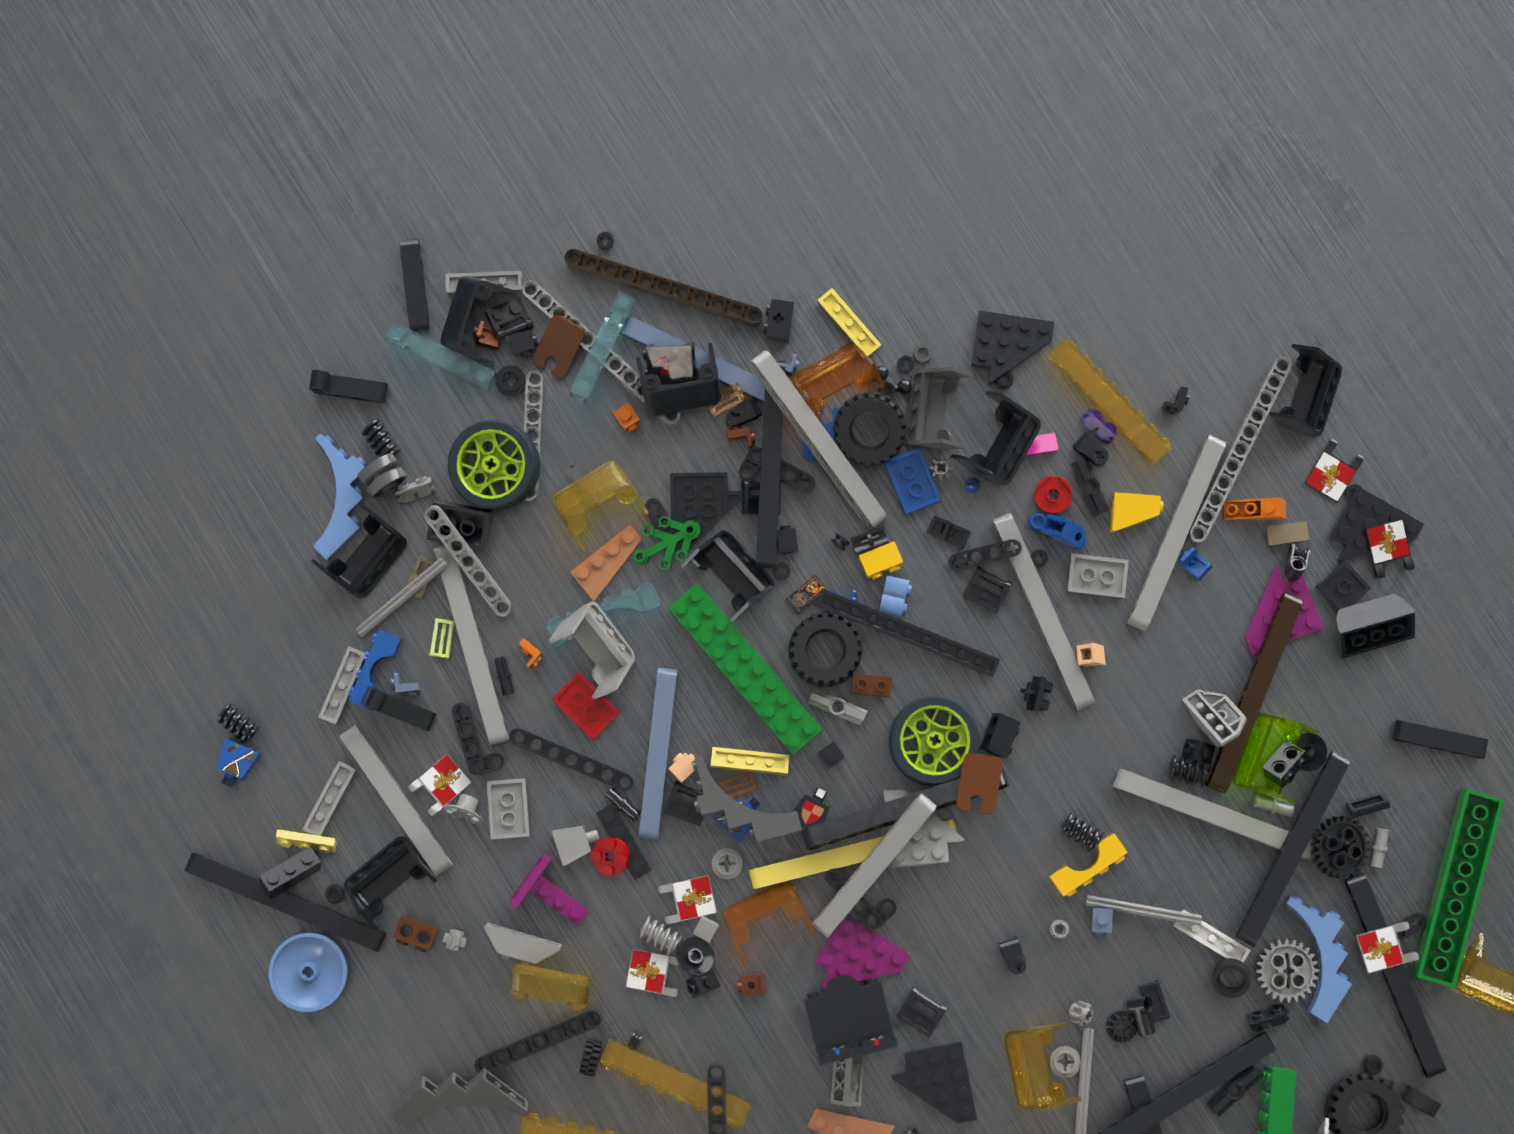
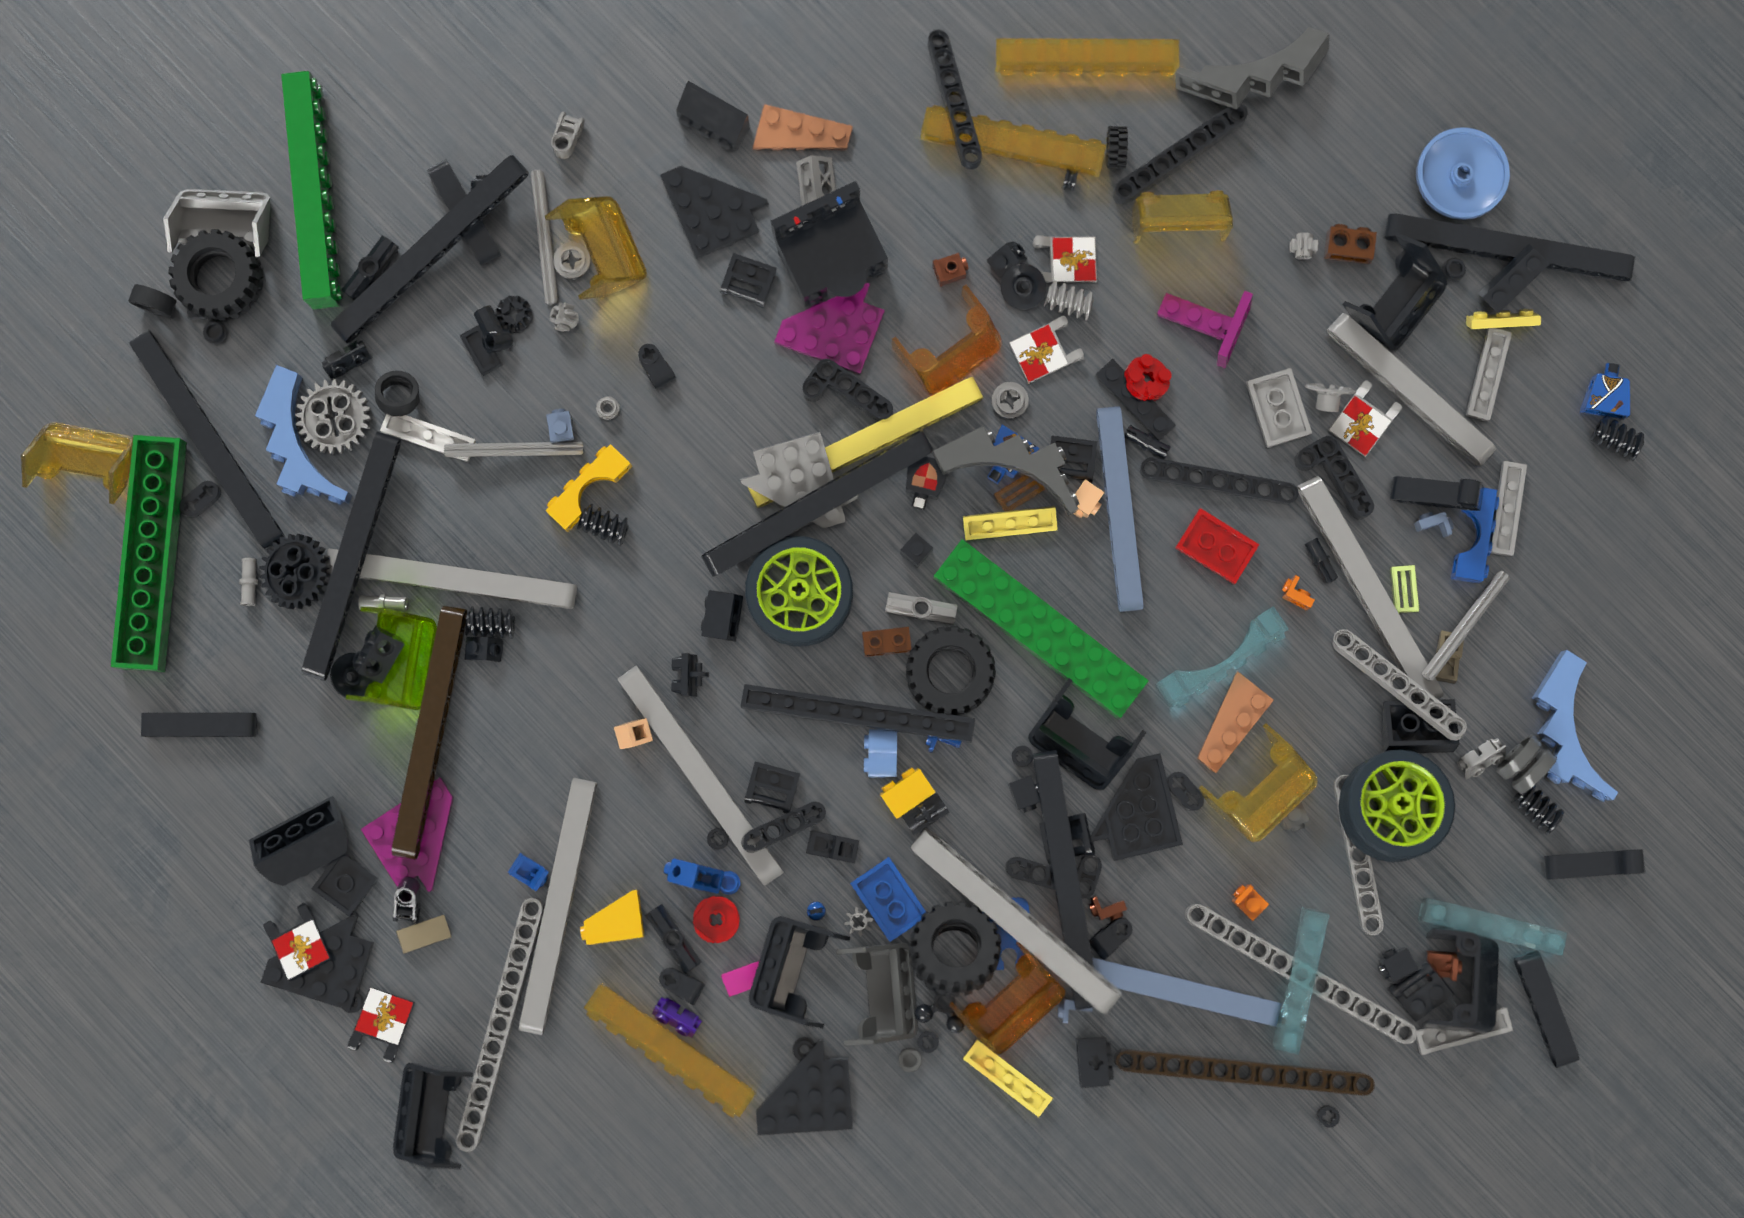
camera: 170 degrees right, 0 degrees up
black windscreen [311,502,407,598] -> none
light grey wedge [484,922,563,966] -> none
black gear [495,365,526,396] -> none
reddish brown piece [533,315,585,378] -> none
light grey windscreen [549,601,635,699] -> none
light grey torso [552,826,600,866] -> none
green plant [633,516,701,571] -> none
black windscreen [636,343,721,417] -> none
panel [643,342,697,384] -> none
light grey tile [693,916,719,943] -> none
clear orange tile [709,383,747,417] -> none
tile [786,575,828,614] -> none
light grey beam [812,793,936,937] -> none
black bush [830,533,850,551] -> none
reddish brown piece [957,753,1002,815] -> none
light grey plate [1067,553,1129,599] -> none
black bracket [1162,386,1190,414] -> none
light grey wedge [1182,689,1247,747] -> none
orange slope [1223,498,1286,520] -> none
black tile [1346,793,1390,818] -> none
flag [1356,922,1419,974] -> none

